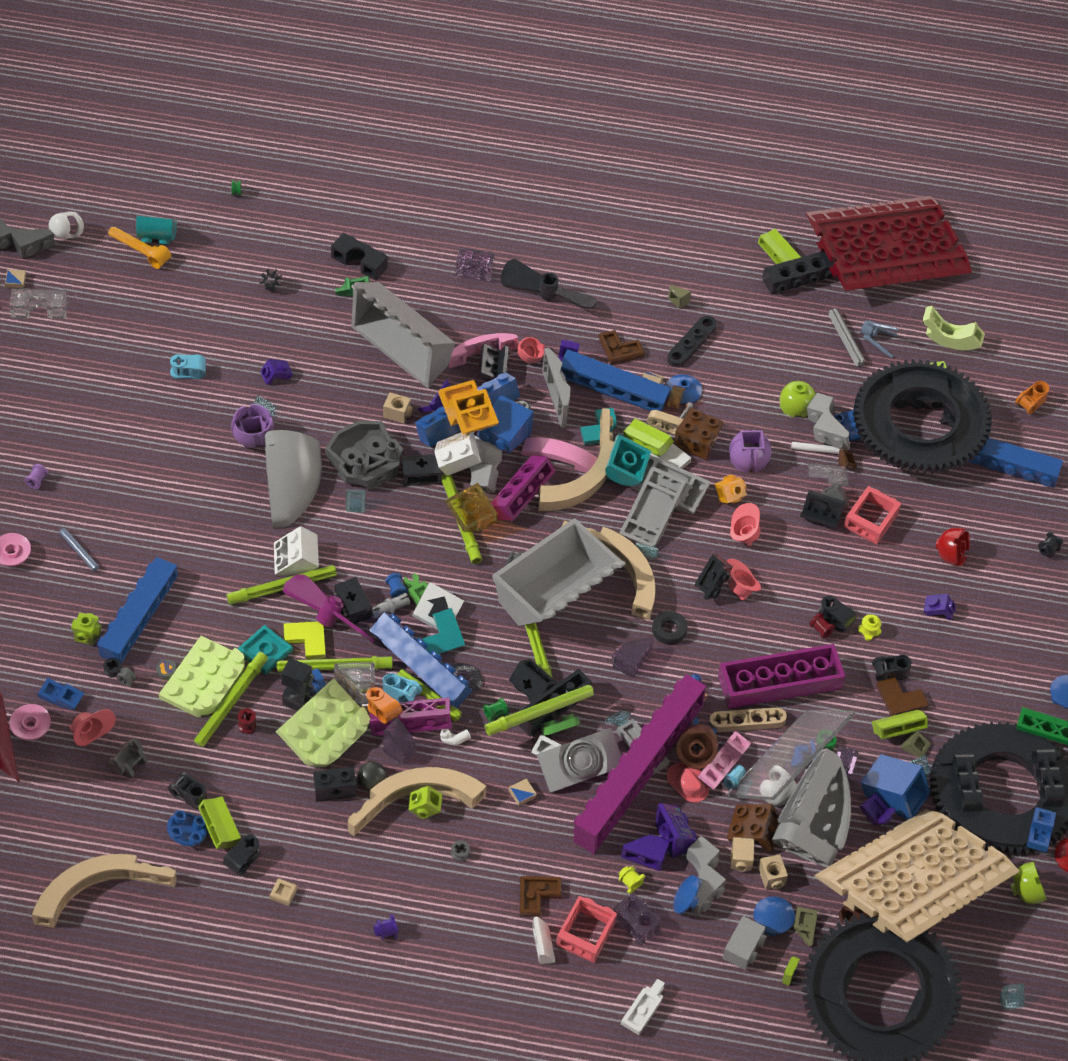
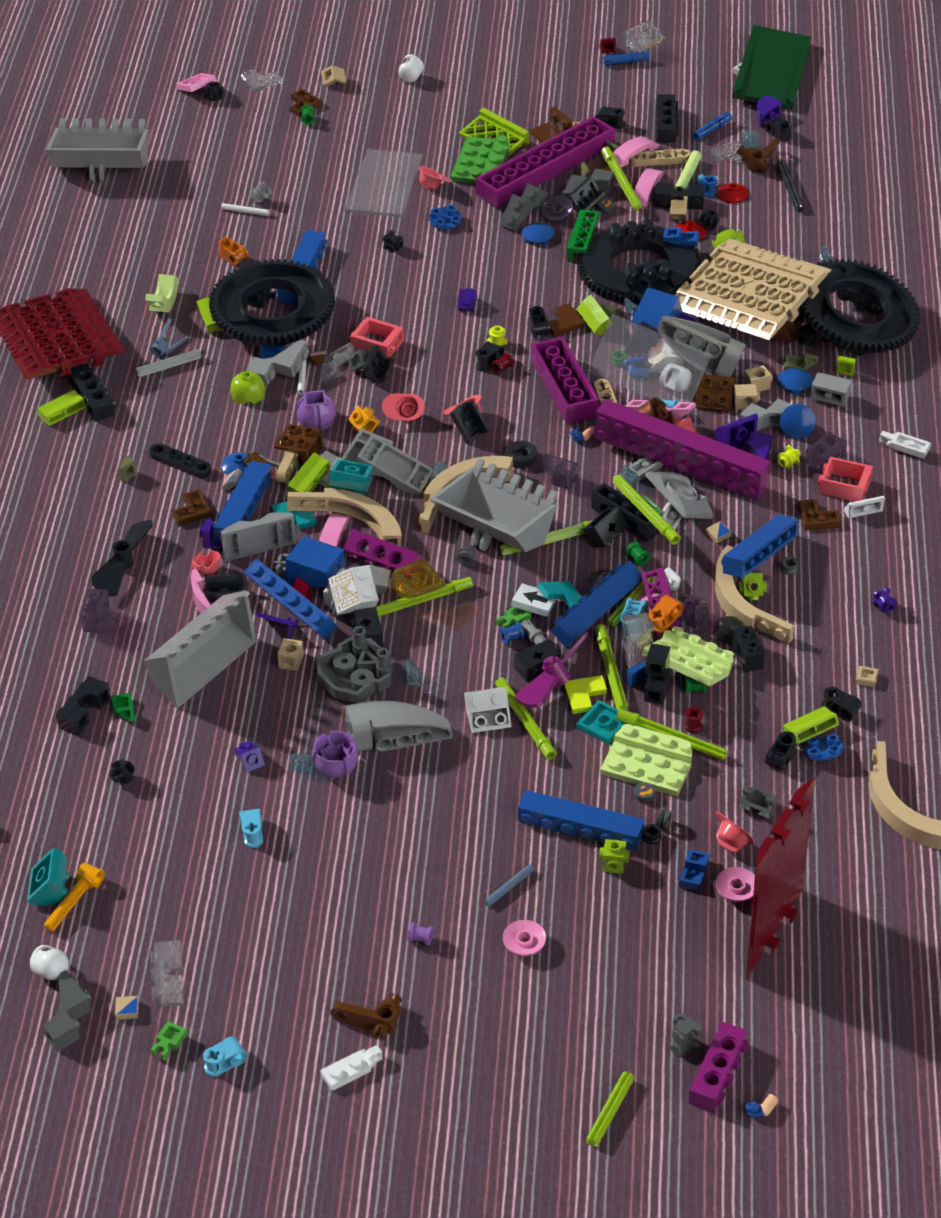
camera: 90 degrees left, 10 degrees down
light orange bracket [438,380,499,435] -> none
red cylinder [936,528,970,566] -> none
none -> blue brick [721,514,798,578]

